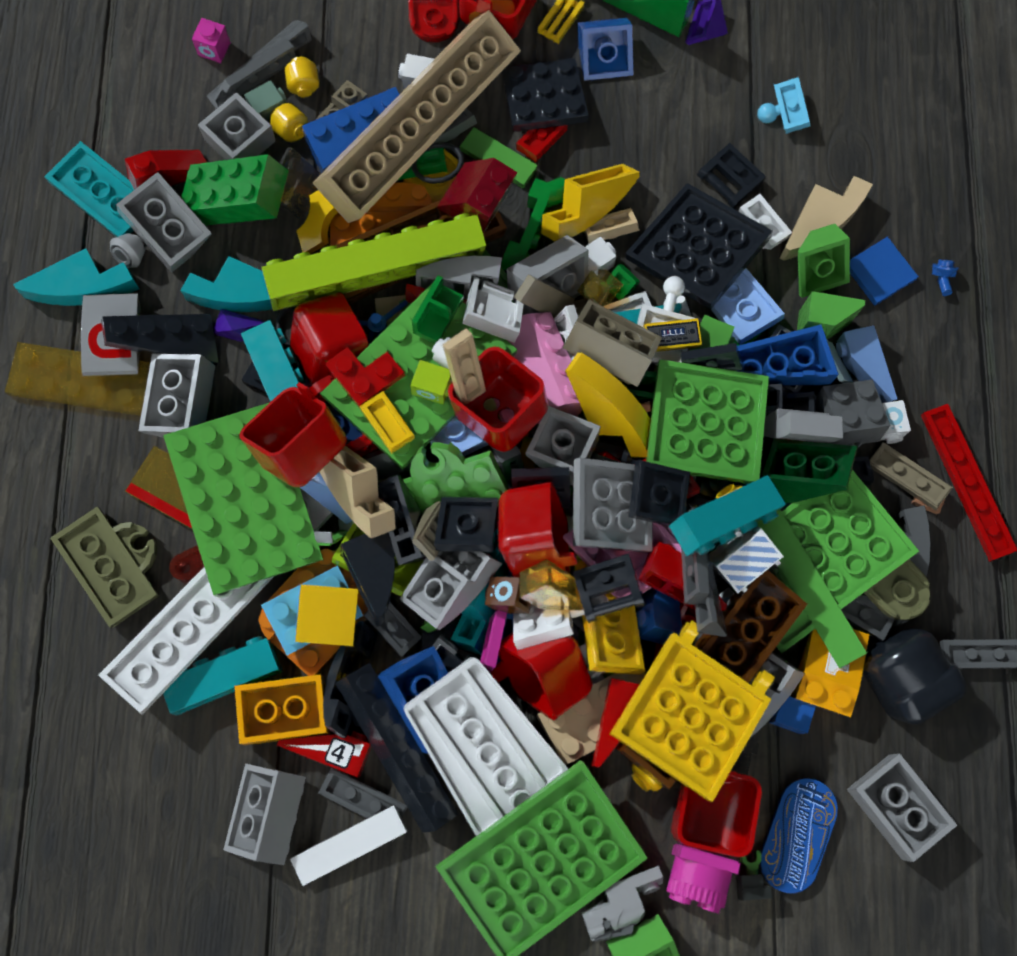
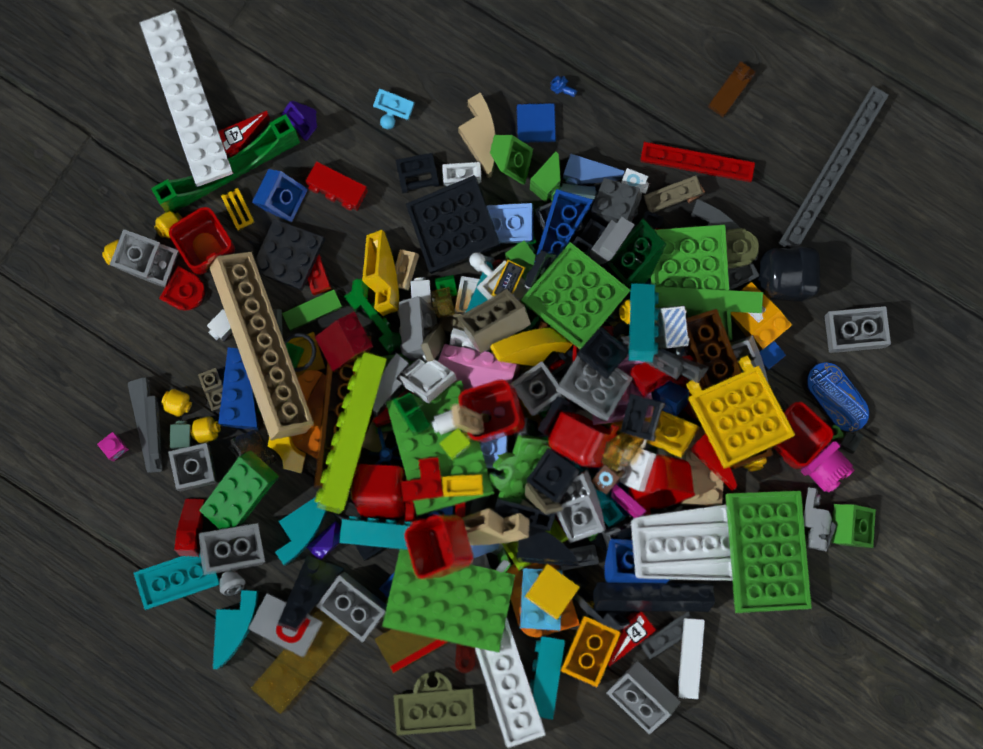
camera: 55 degrees left, 5 degrees up
none -> red brick [306,161,368,211]

